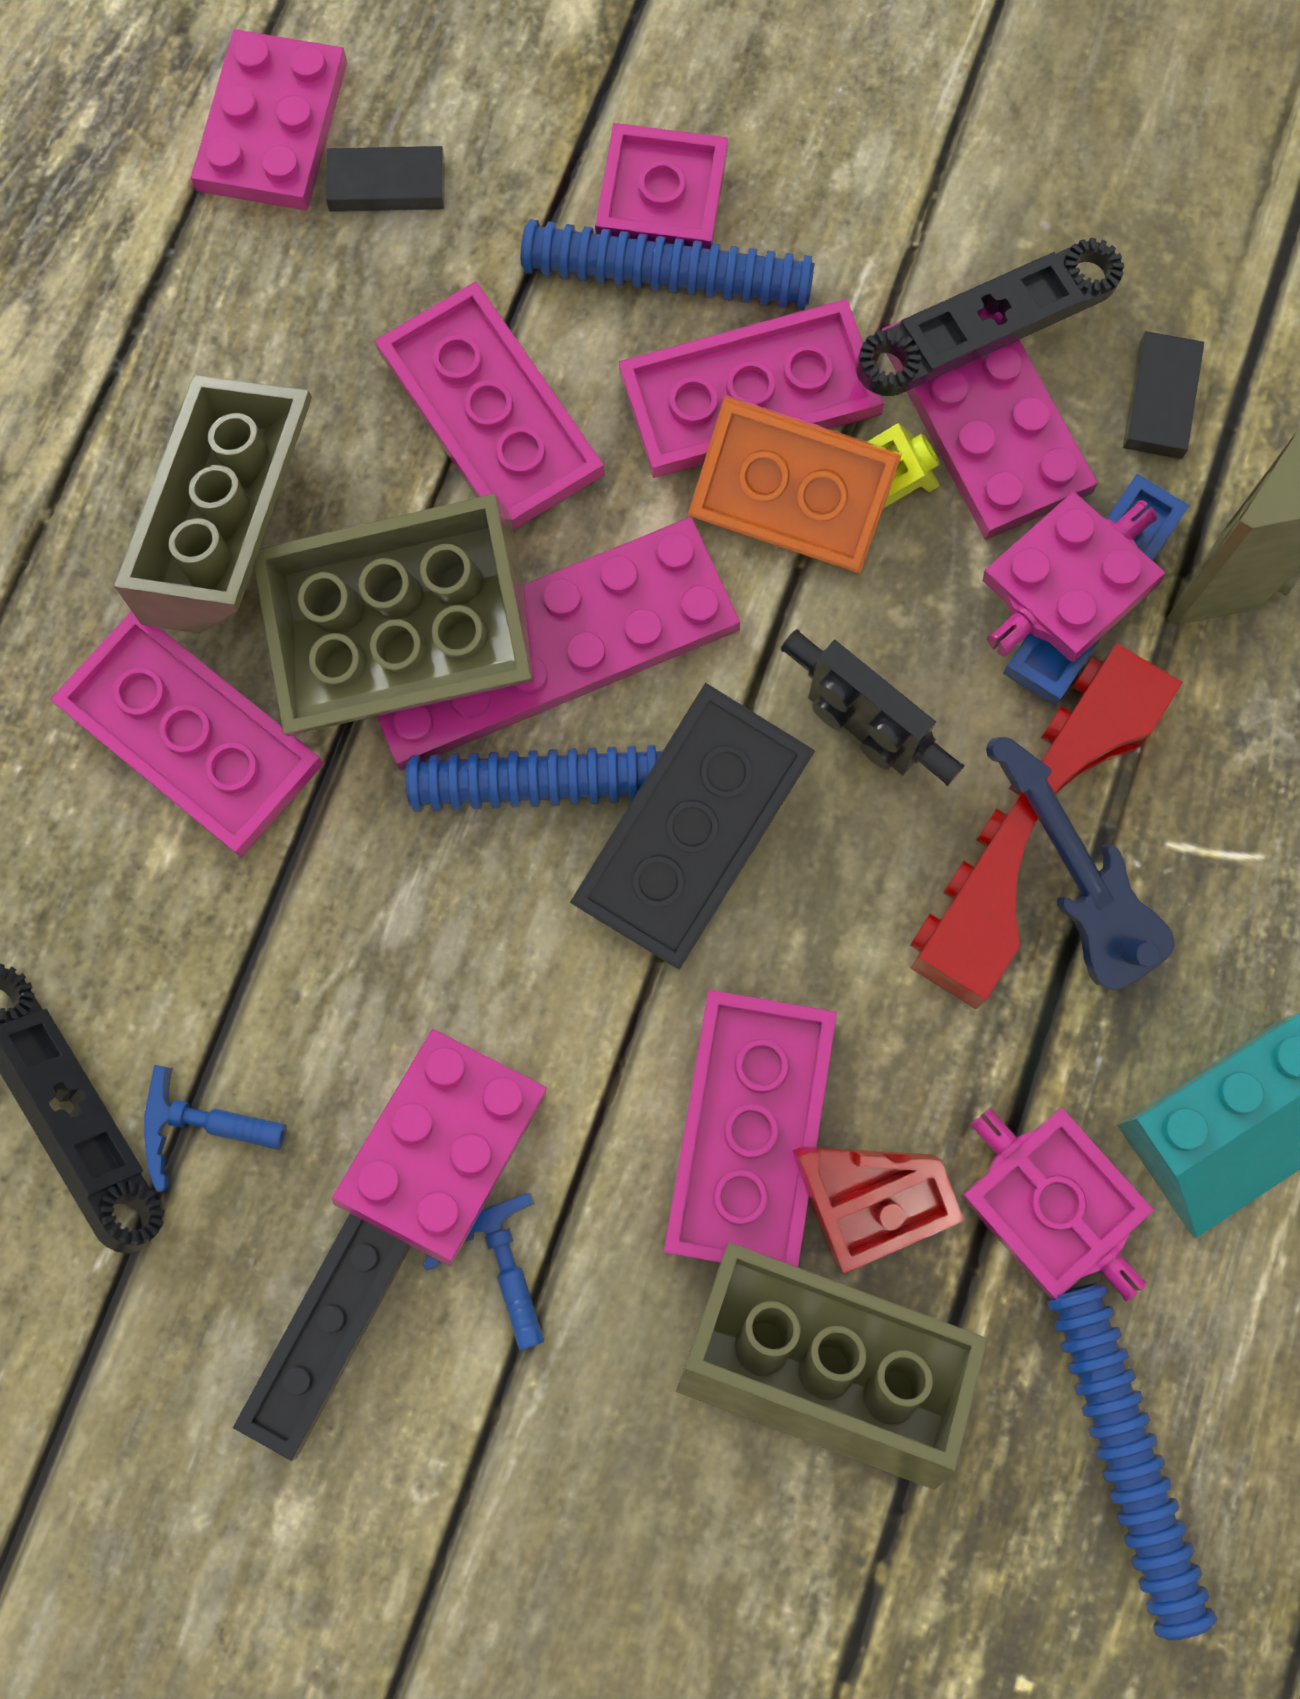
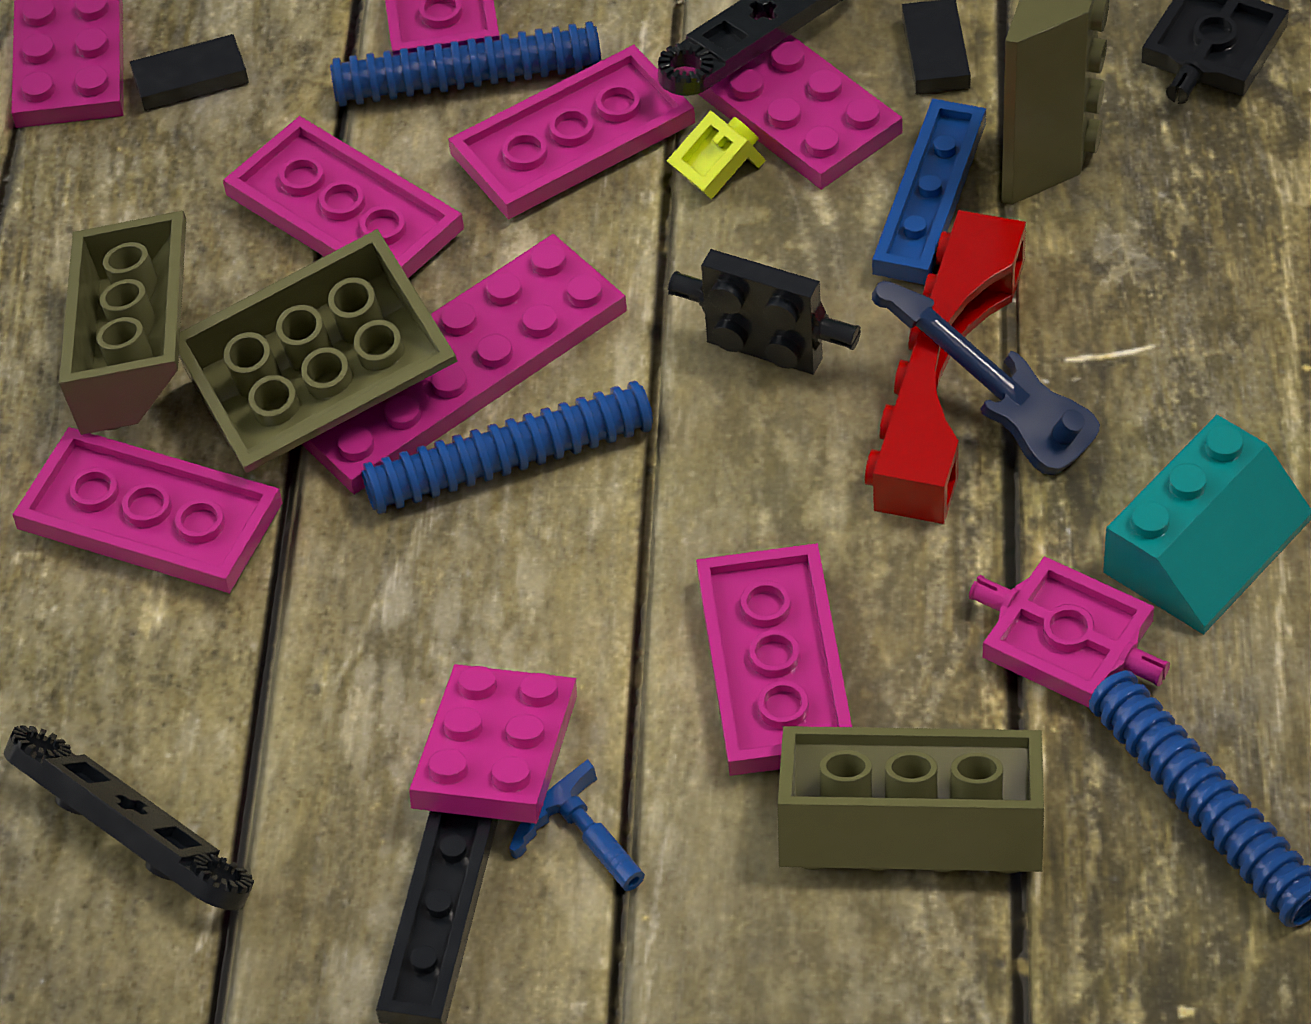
camera: 15 degrees left, 25 degrees down
blue piece [144,1065,286,1192] -> none
black tile [570,682,815,970] -> none
orange tile [687,395,902,574] -> none
wing [792,1147,964,1274] -> none
dark pink plate [982,491,1166,663] -> none

